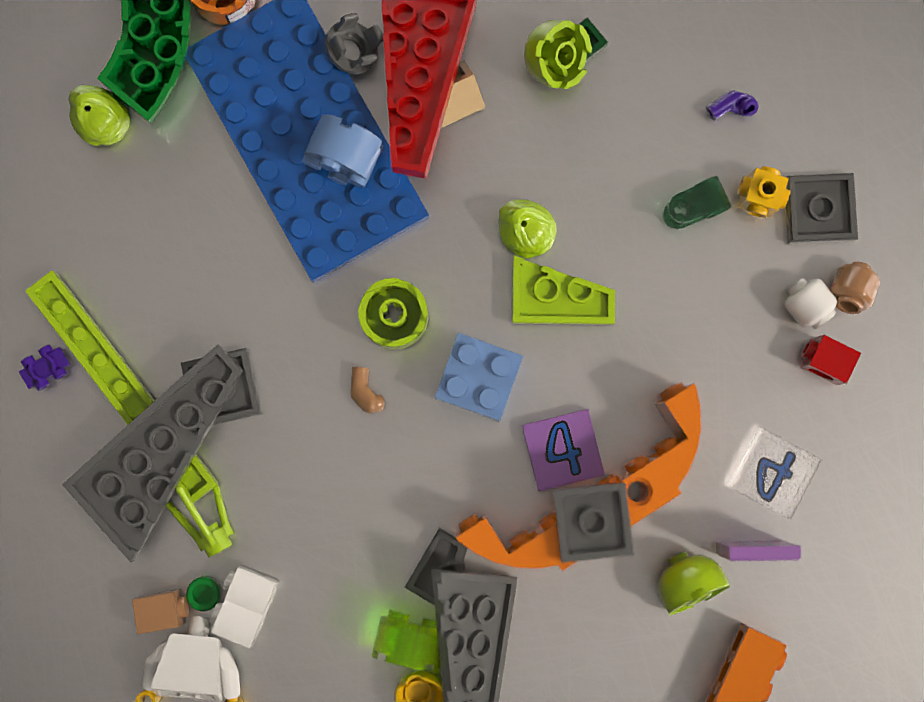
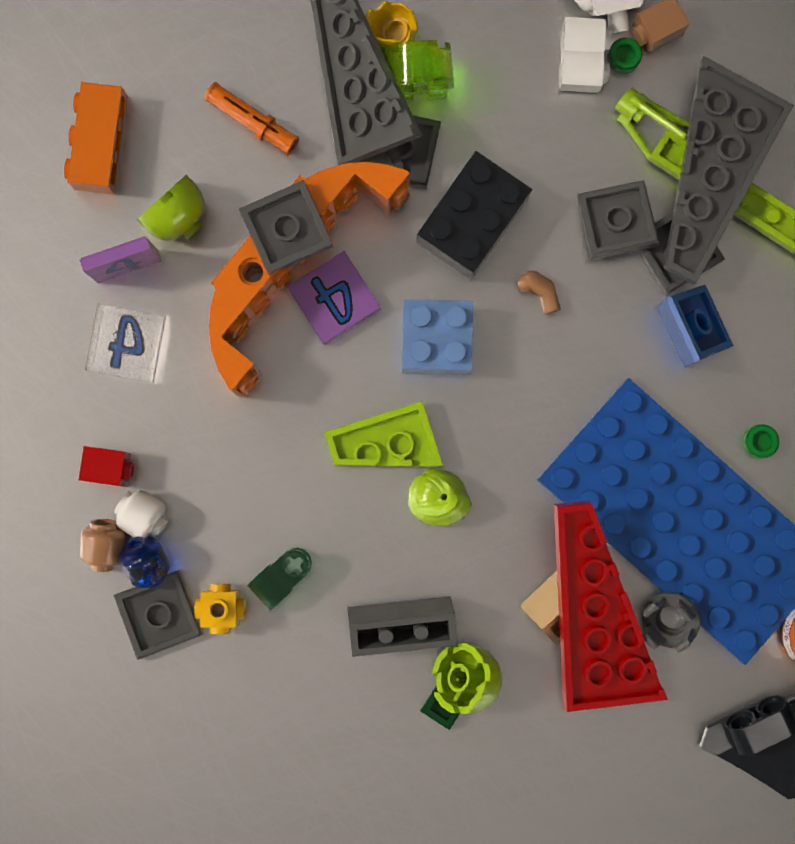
camera: 160 degrees right, 0 degrees up
medium blue brick [302,114,383,188] -> none
lime brick [358,278,429,350] -> none
dark purple arm [706,90,759,121] -> none
none -> clear blue head [119,537,170,588]
none -> orange pin [204,82,299,156]
none -> dark grey brick [347,596,458,657]
none -> black brick [416,151,533,280]
none -> dark grey tile [577,180,659,260]
none -> blue slope [657,285,734,367]
none -> green tile [742,424,779,459]

